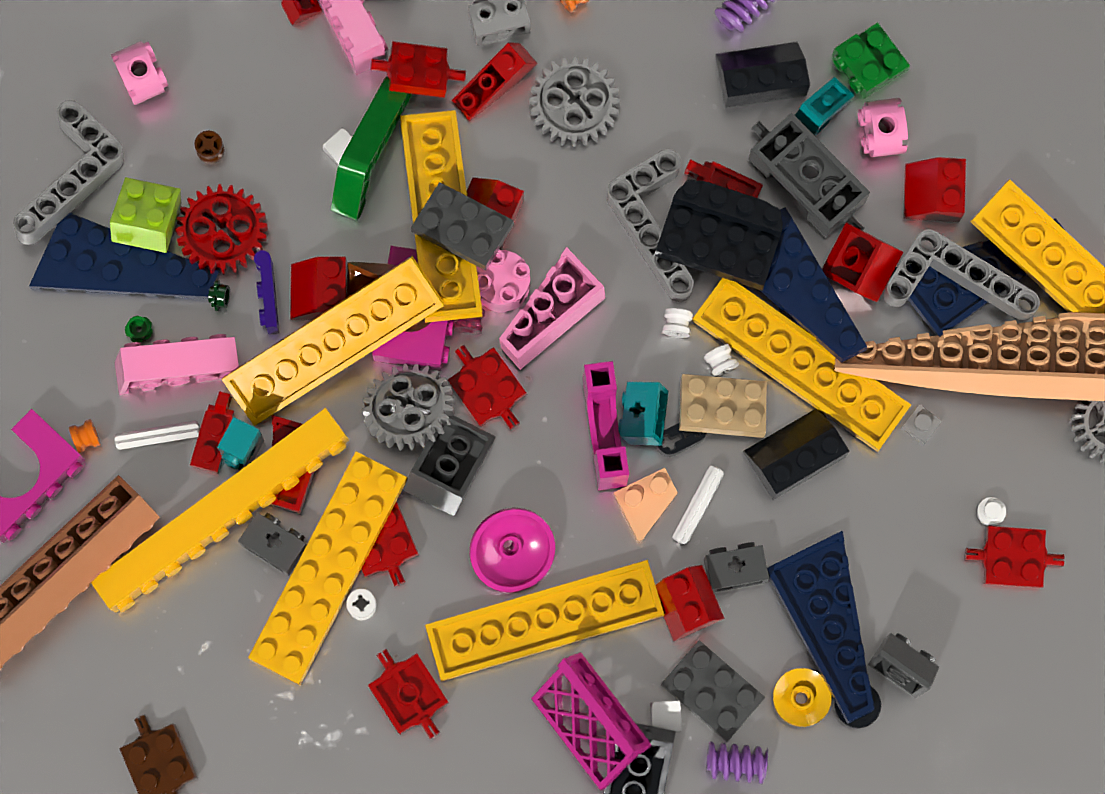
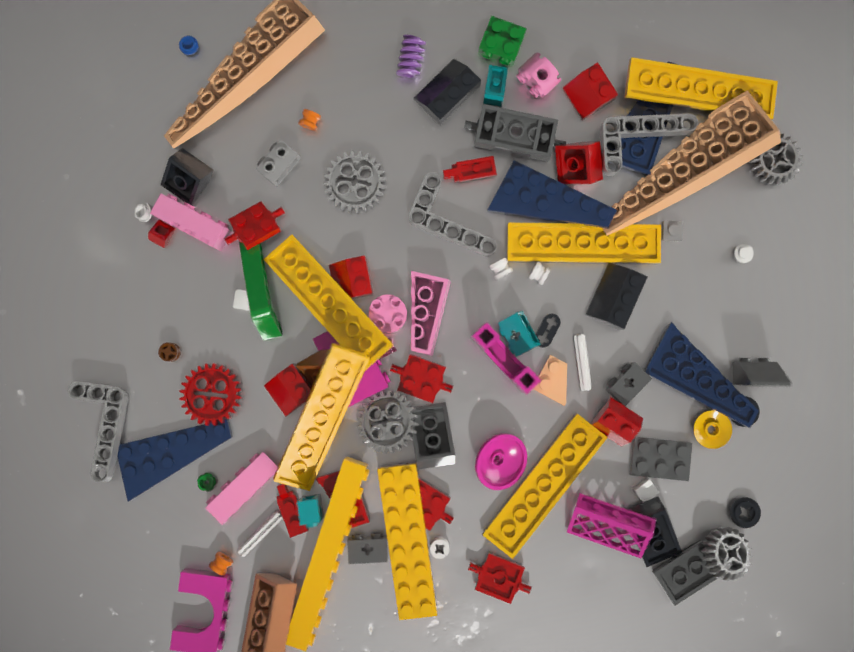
camera: 30 degrees left, 10 degrees up
lime brick [110,177,181,253] -> none
bright pink brick [111,41,168,105] -> none
dark green plate [208,280,230,311] -> none
dark purple plate [254,250,280,334] -> none
dark grey plate [411,182,514,271] -> none
red slope [452,42,538,121] -> none
black plate [654,180,783,291] -> none
tan plate [679,374,767,438] -> none
medium lavender piece [706,742,768,784] -> none
red plate [965,526,1065,588] -> none

